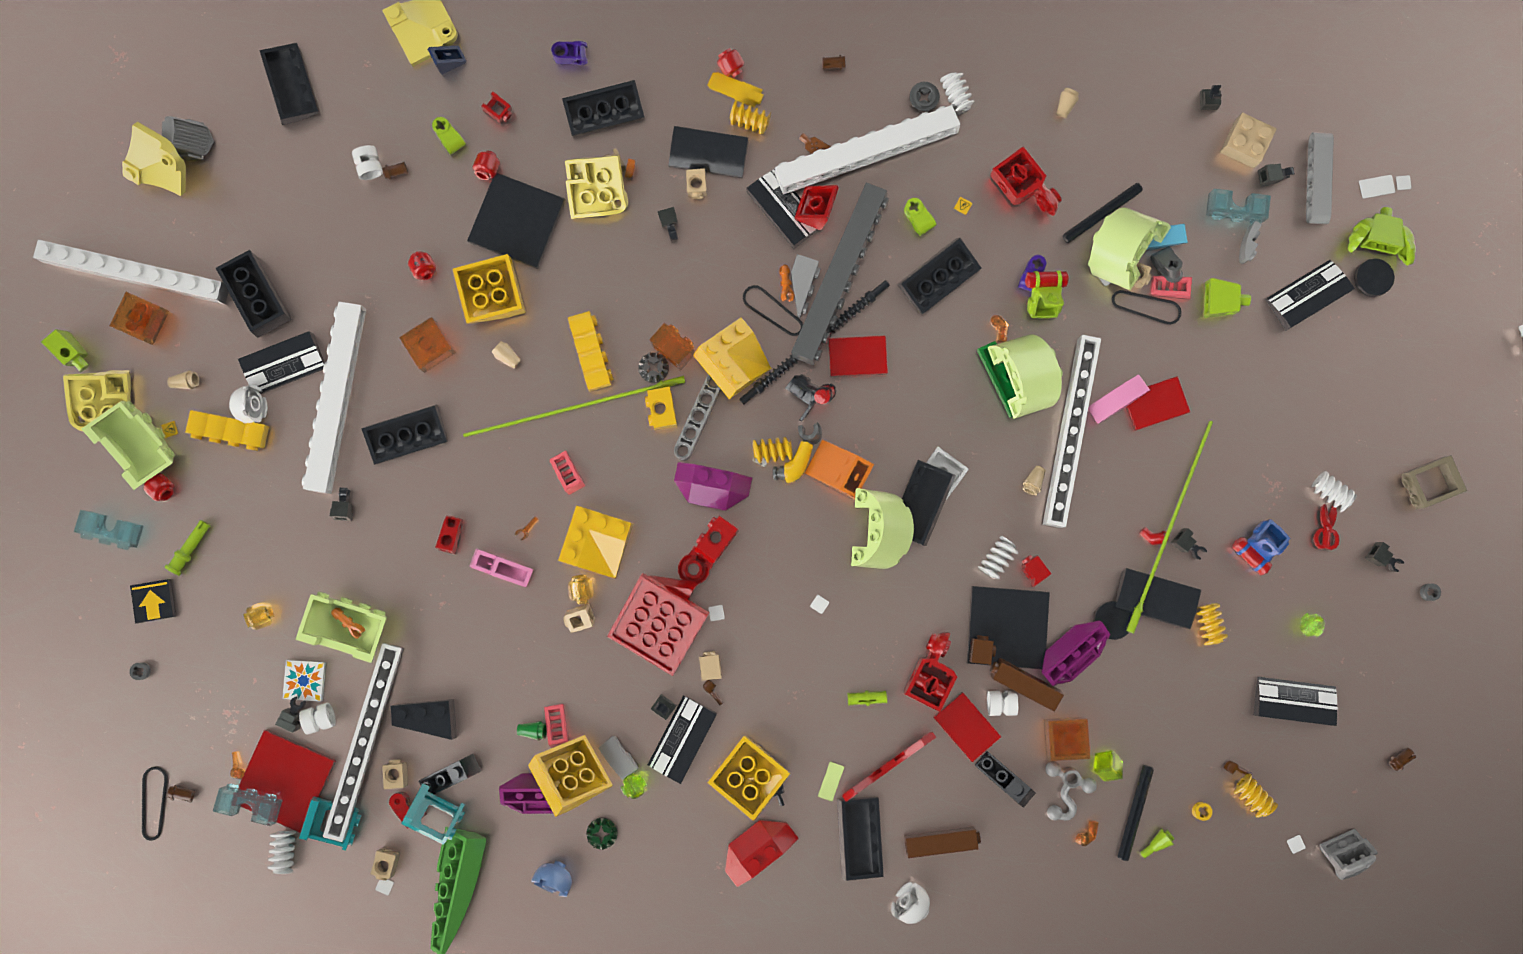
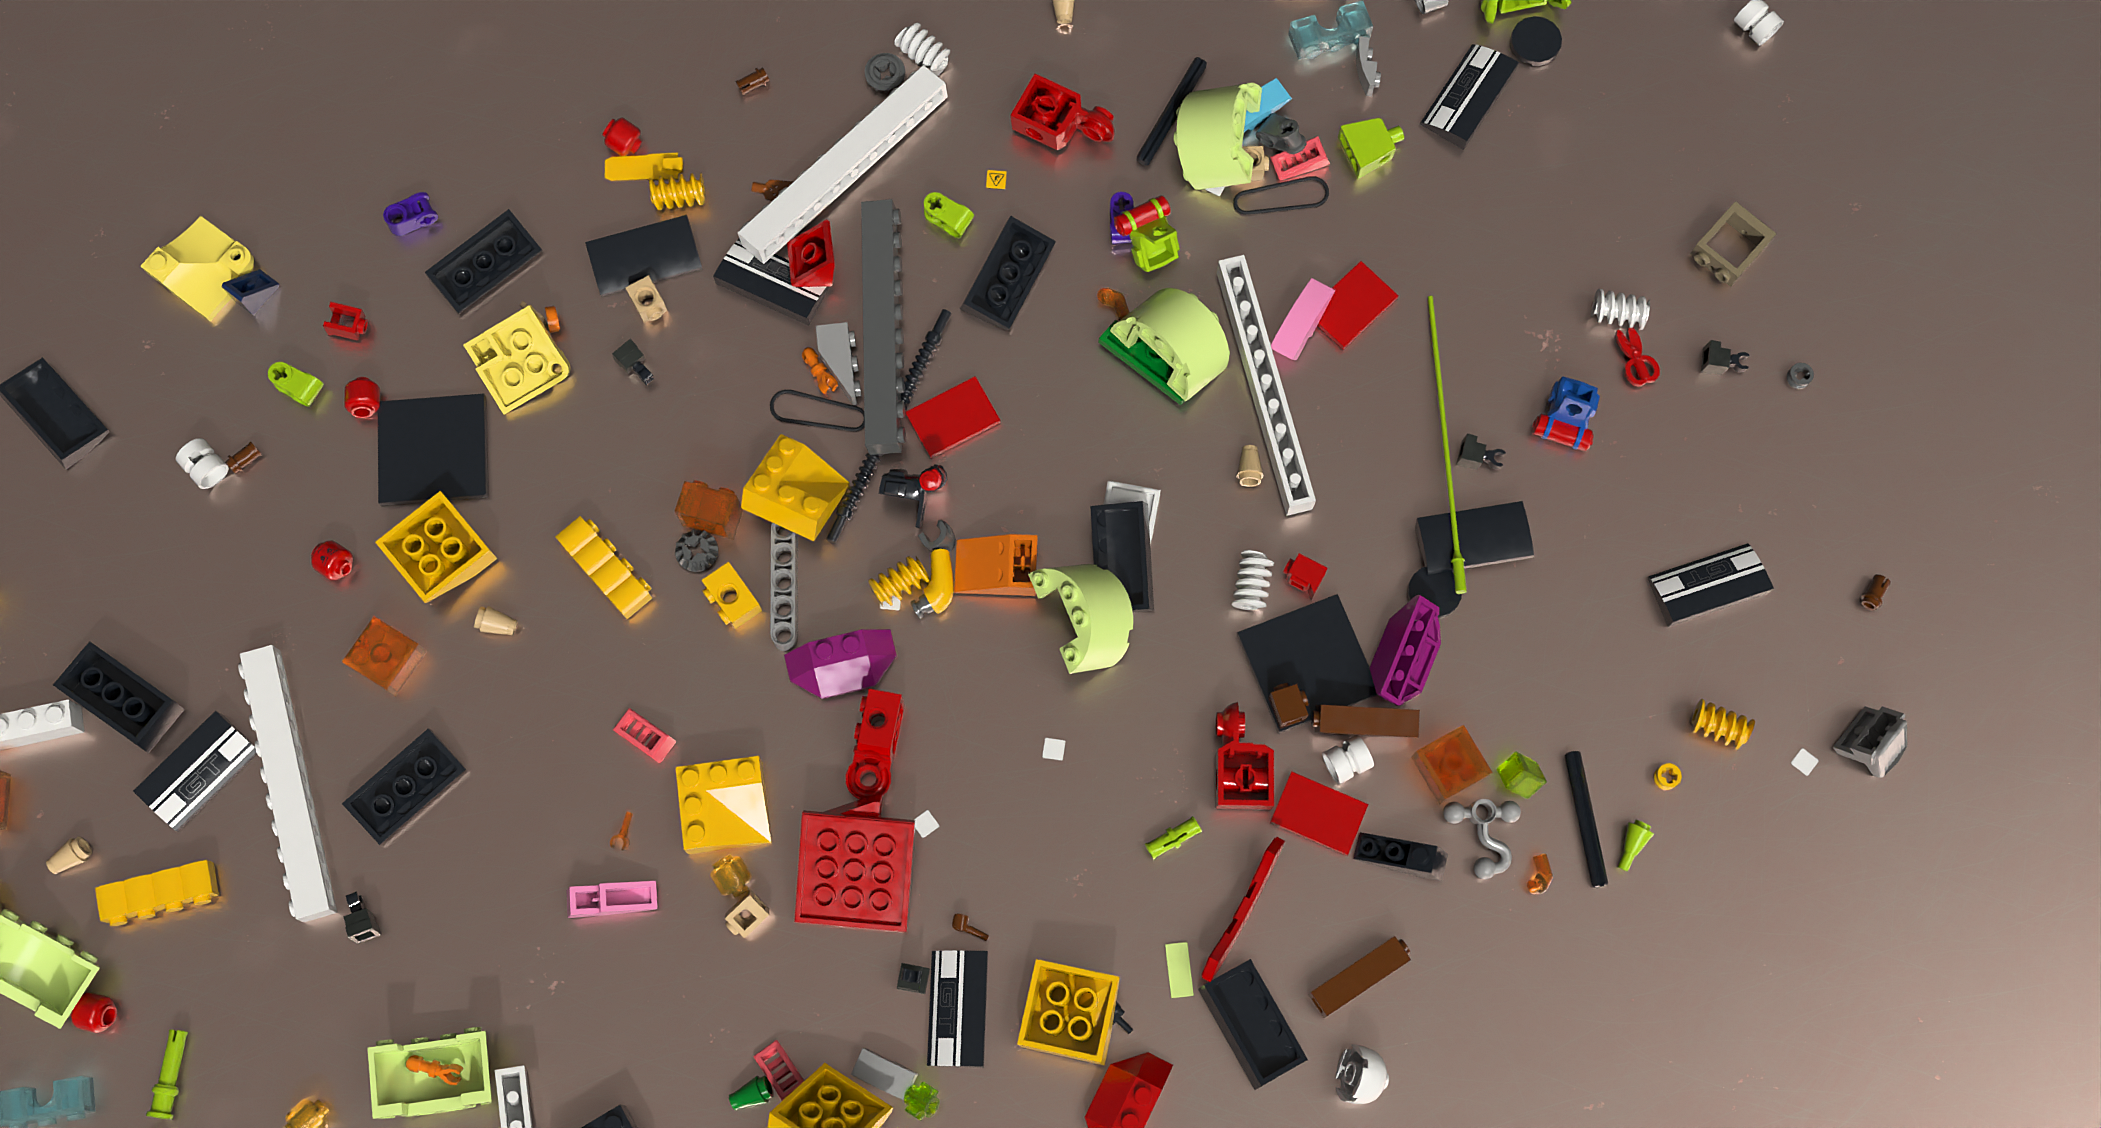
camera: 30 degrees left, 10 degrees down
yellow sticker [161,421,178,438] -> none
white cylinder [229,385,268,423] -> none
red leg [435,515,463,554] -> none
lime piece [463,376,686,437] -> none
tan brick [699,651,722,681] -> none
red arm [1139,527,1169,545] -> none
yellow piece [1196,603,1228,645] -> none
reddish brown hand [1223,761,1252,775] -> none
clear neon green gear [1300,613,1325,637] -> none

